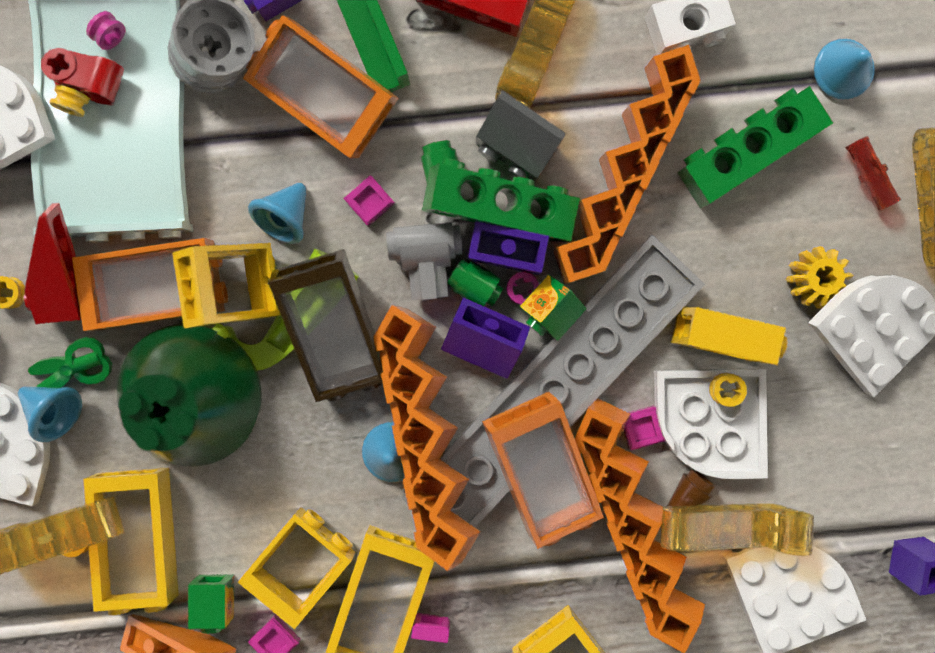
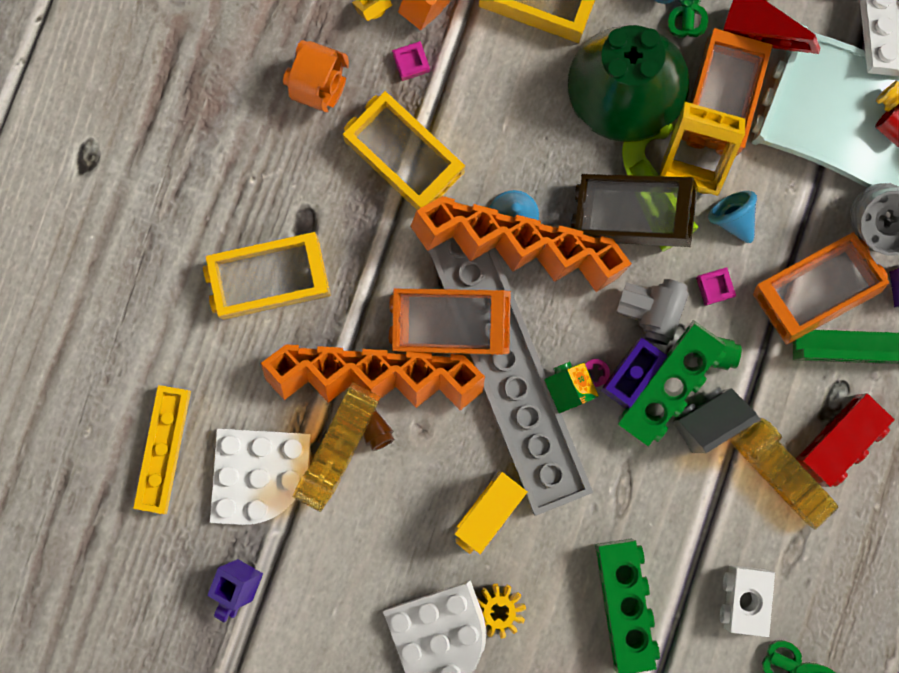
camera: 115 degrees right, 5 degrees down
green brick [188,574,234,634] -> none
yellow window [238,507,355,629] -> none
dark pink tile [411,613,450,643] -> none
dark purple brick [440,297,530,379] -> none
green brick [447,259,504,307] -> none
orange brick [553,45,701,284] -> none
dark pink tile [624,405,665,451] -> none
white plate [654,369,768,479] -> none
yellow bush [709,373,747,407] -> none

